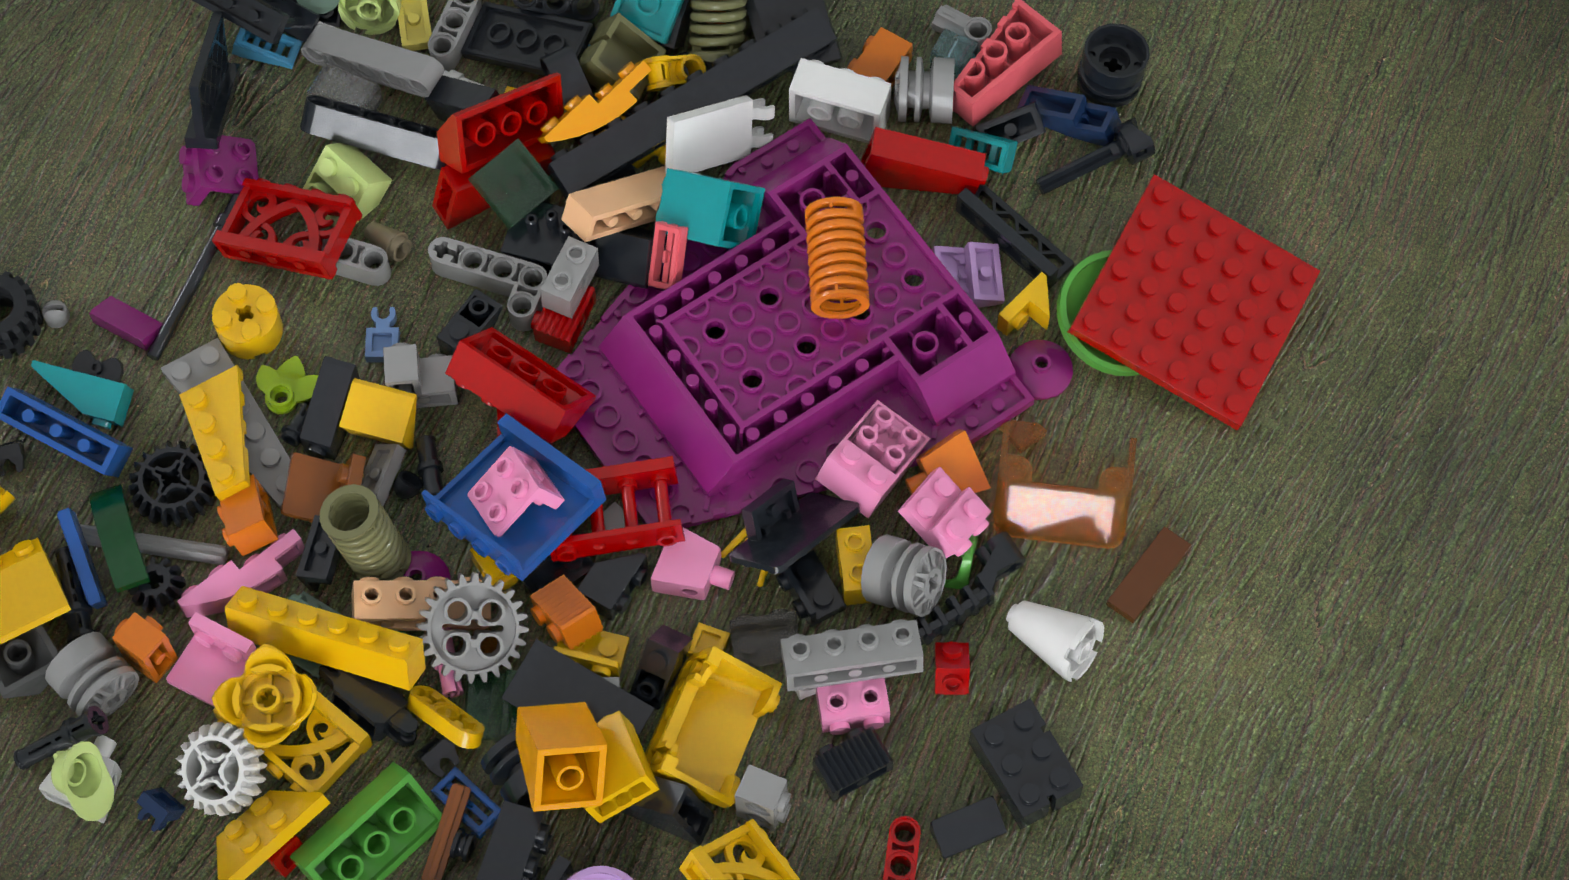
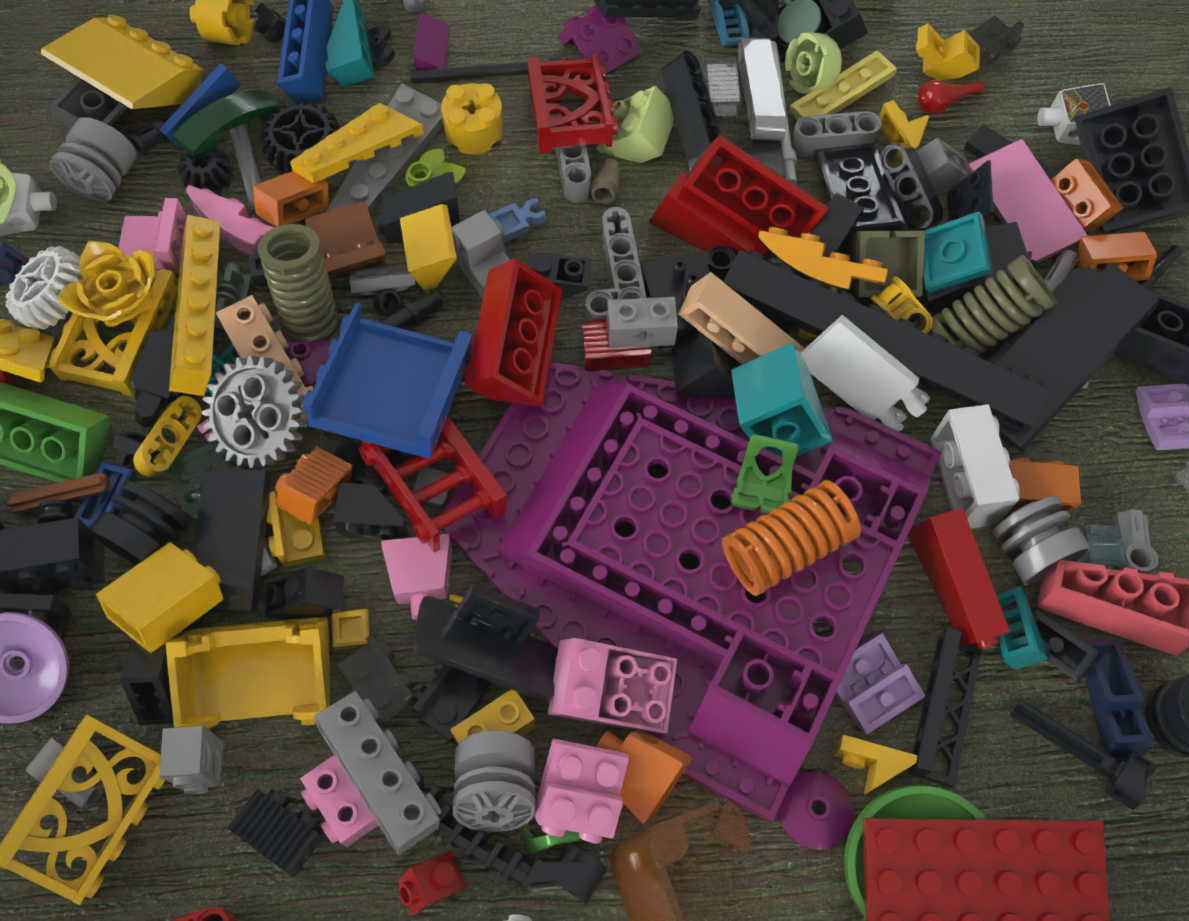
camera: 60 degrees right, 0 degrees up
black pin [13,706,109,770] -> none
orange brick [112,612,178,684] -> none
bright pink bracket [467,446,565,537] -> none
clear green plate [468,139,559,229] -> none
light orange slope [516,702,607,812] -> none
coral tile [648,221,688,290] -> none
none -> bright green piece [731,435,799,514]

